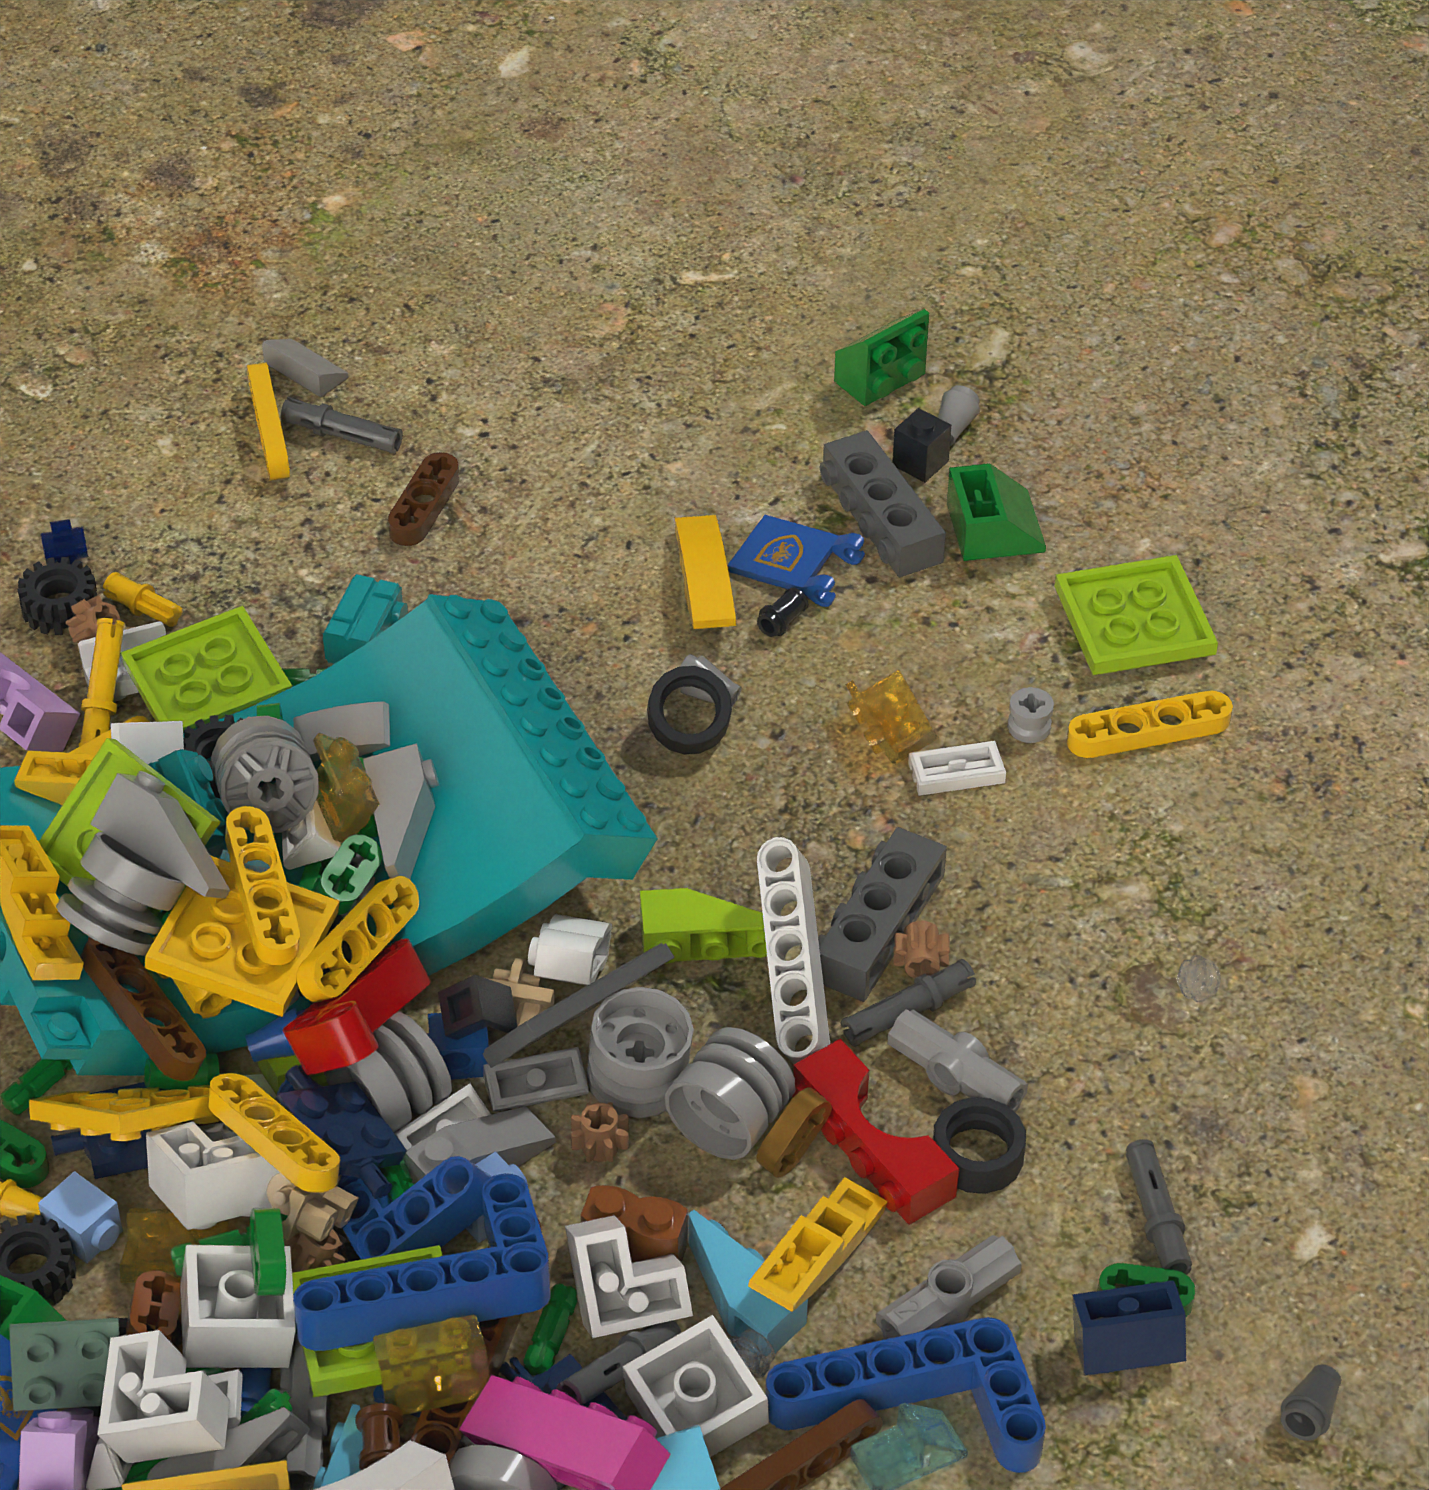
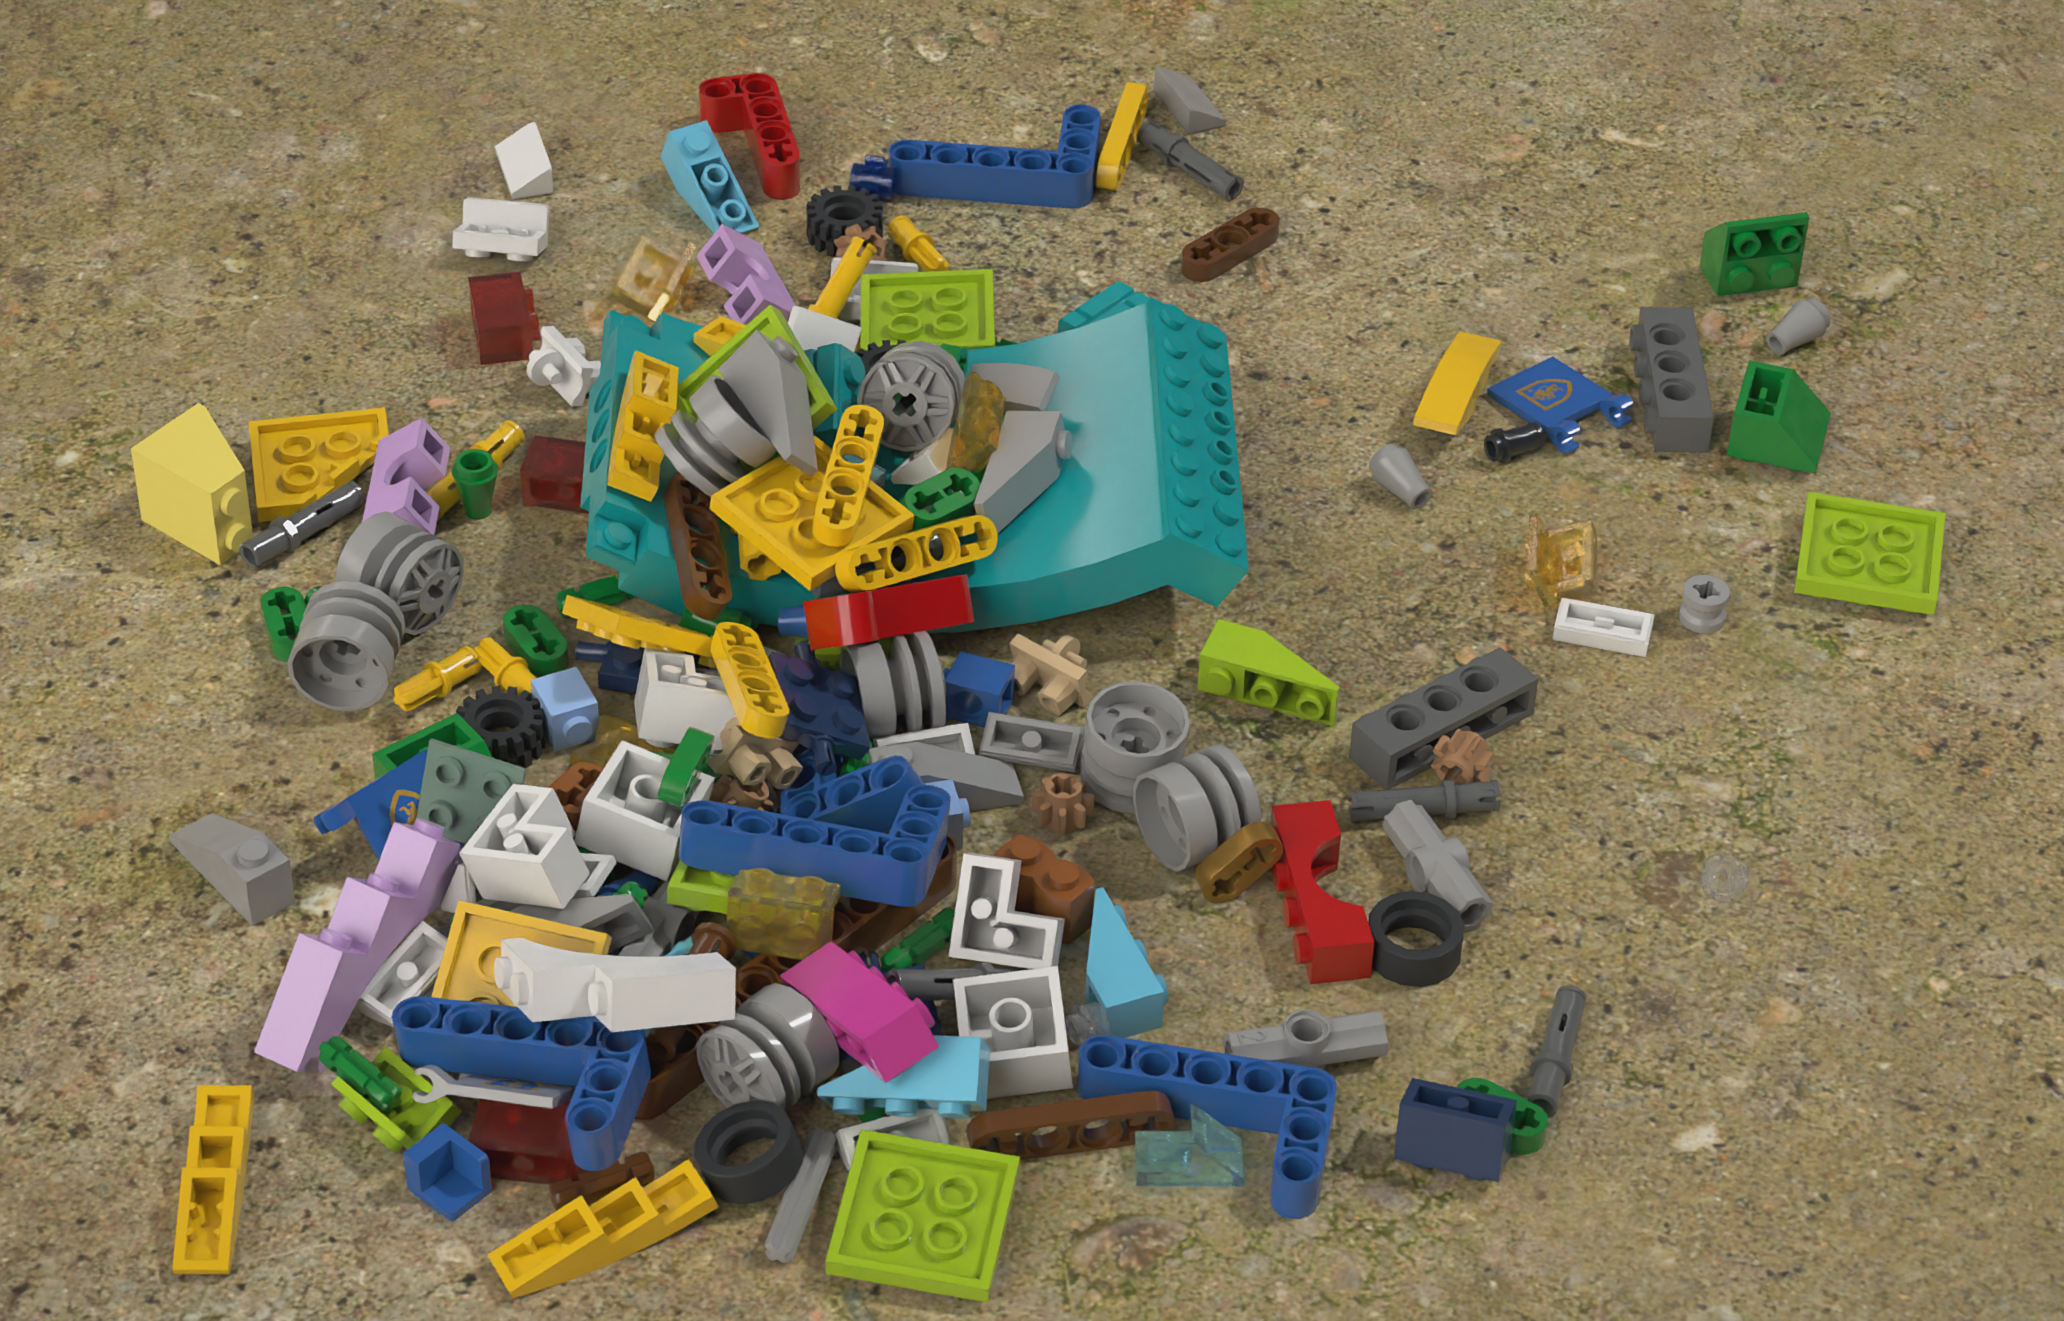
camera: 25 degrees right, 5 degrees down
black panel [438,975,518,1040] -> none
dark grey tile [482,943,674,1068] -> none
white brick [528,914,612,986] -> none
black tyre [647,666,732,755] -> none
yellow slope [748,1177,887,1312] -> none
white beam [757,837,830,1064] -> none
black brick [892,408,952,483] -> none
yellow beam [1067,691,1233,758] -> none
dark grey cone [1280,1364,1341,1441] -> none
none -> blue beam [888,104,1101,209]

